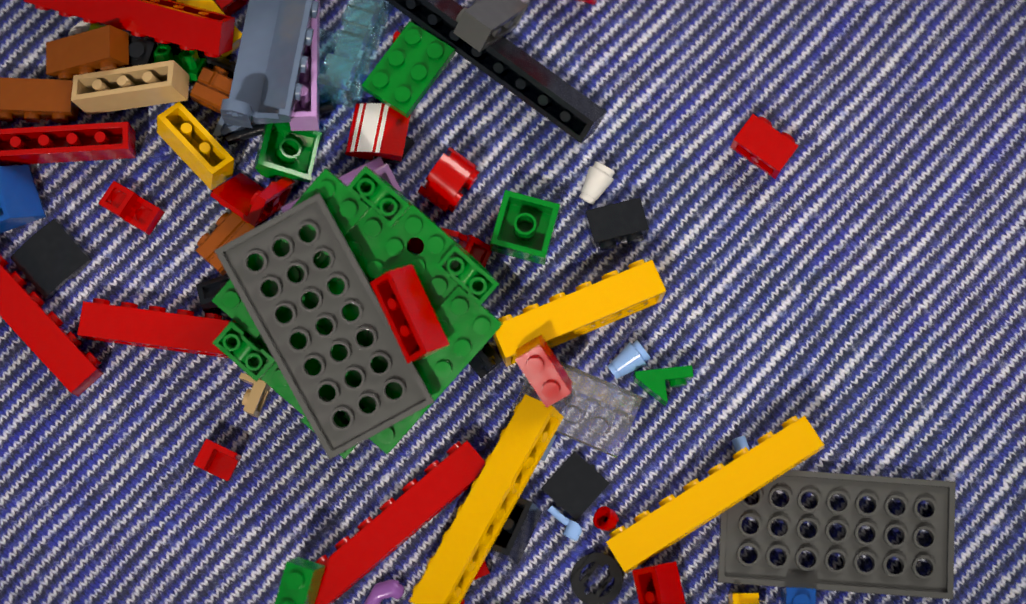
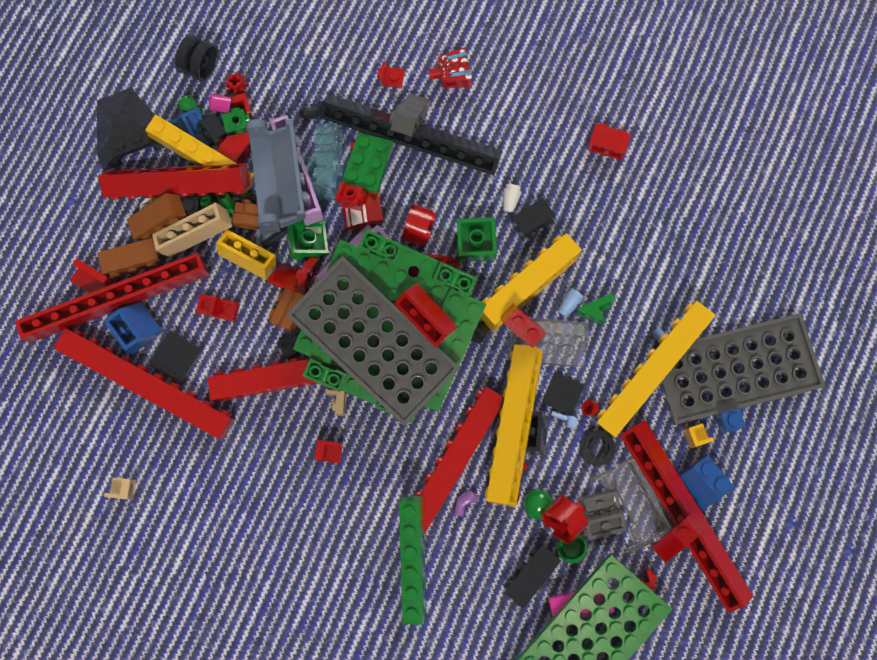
camera: 15 degrees left, 0 degrees up
none -> red brick [335,182,367,211]

